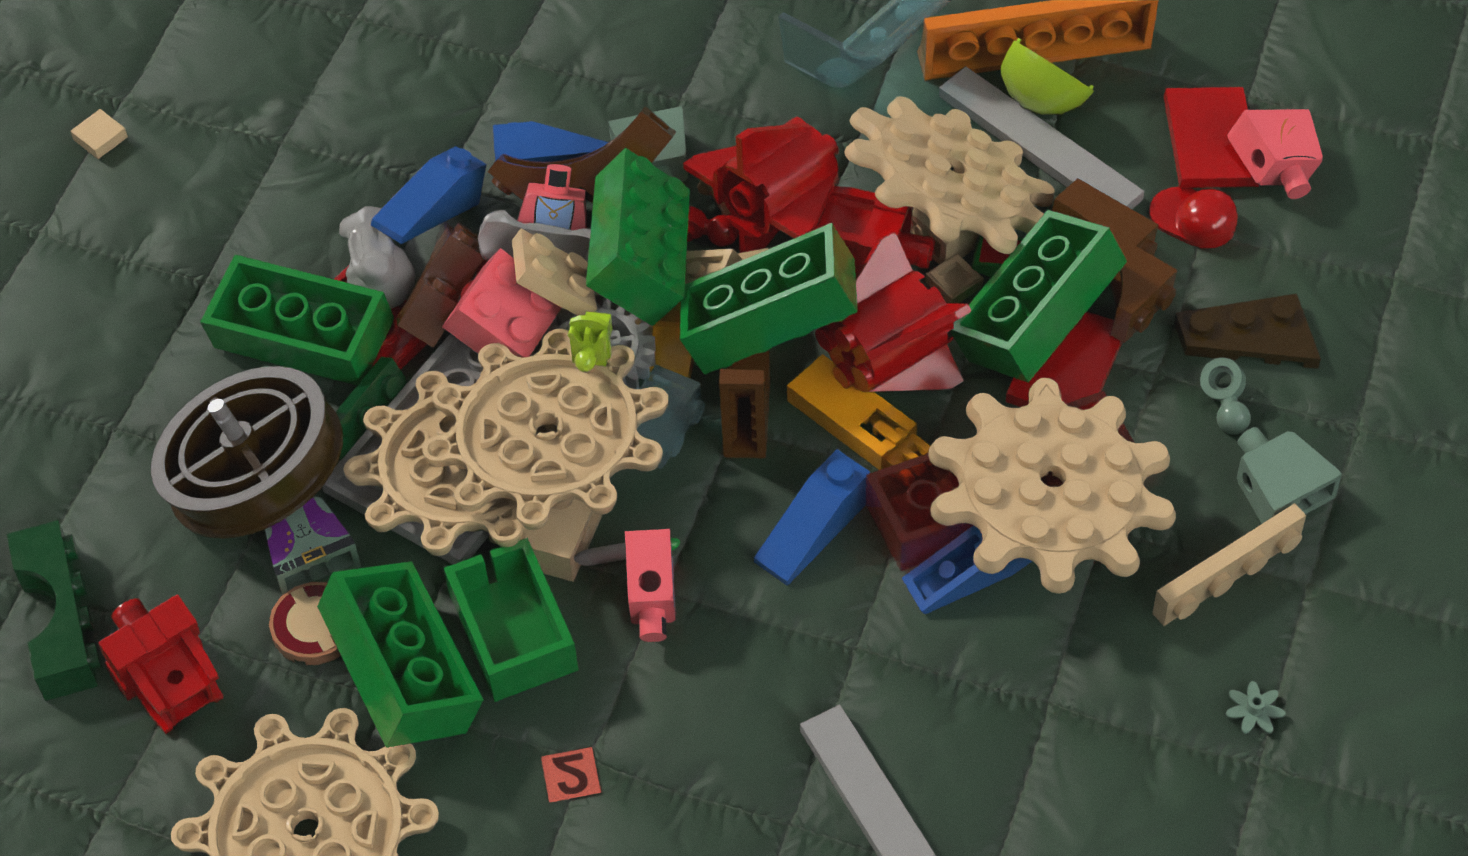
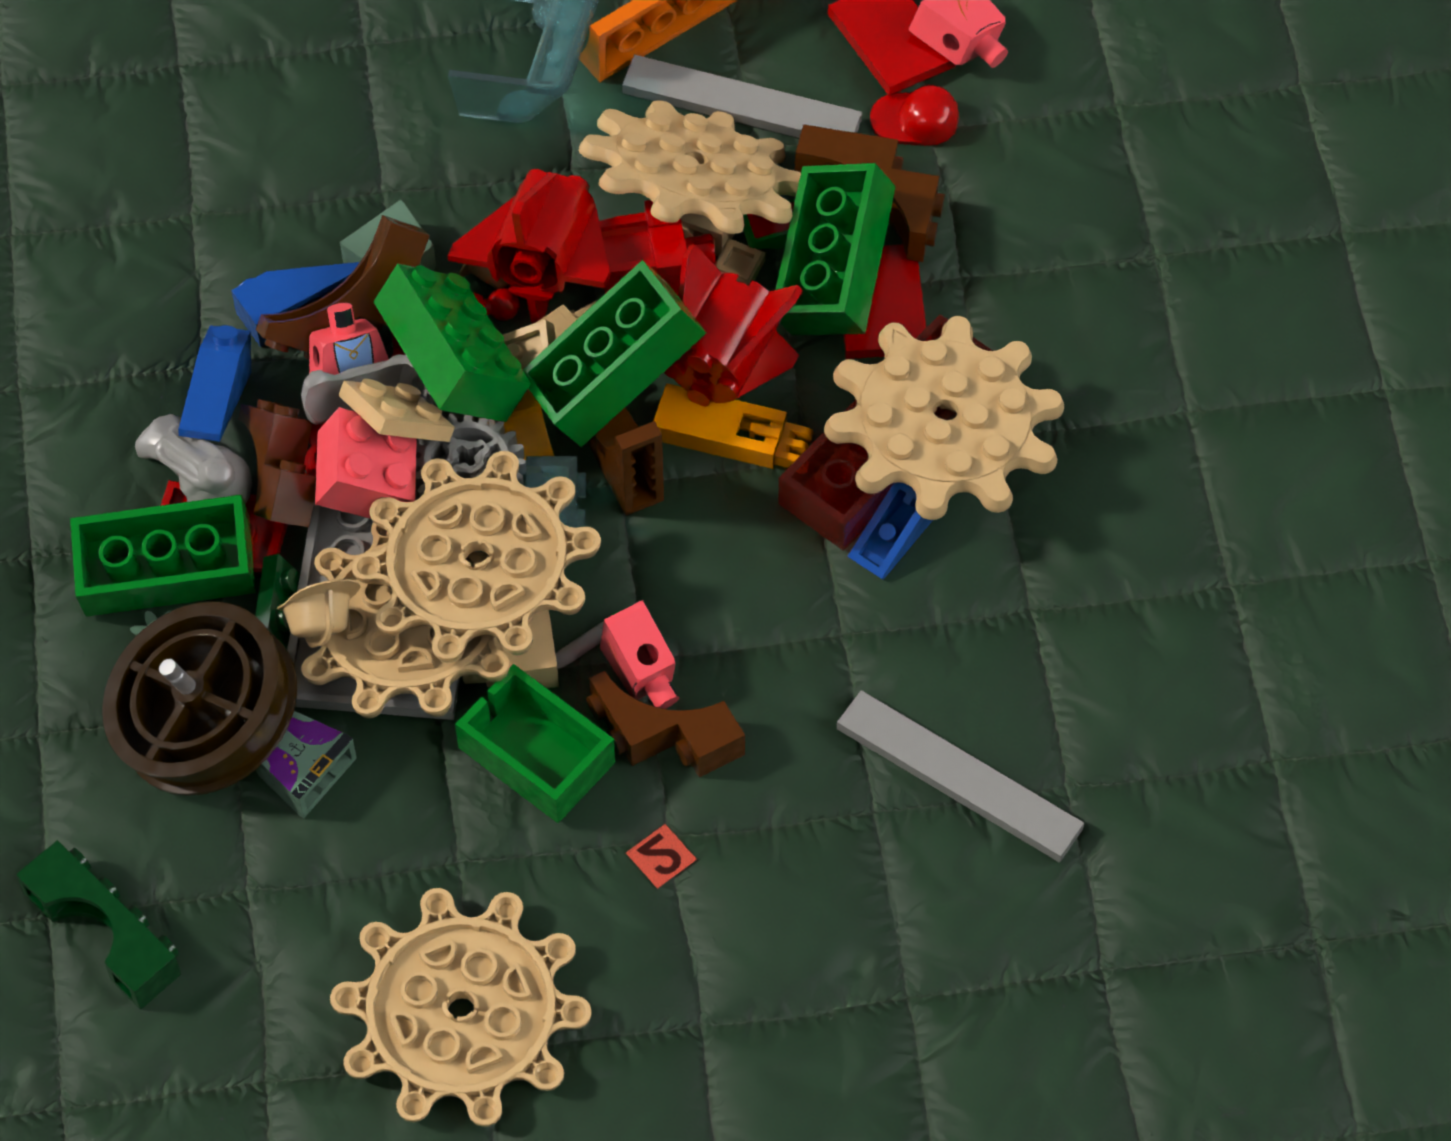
camera: 30 degrees left, 5 degrees up
red piece [98,594,223,735] -> none
tile [269,582,341,665] -> none
green brick [317,561,484,748] -> none
lime piece [567,311,612,372] -> none
blue slope [754,449,871,586] -> none
lime cylinder [1001,38,1094,115] -> none
tan plate [1152,503,1306,626] -> none
dark brown wing [1174,293,1321,369] -> none
sand green plate [1200,358,1251,435] -> none
sand green plant [1226,681,1286,734] -> none
sand green torso [1237,427,1342,524] -> none
none -> tan piece [277,579,361,648]
none -> reddish brown arch [586,671,745,778]

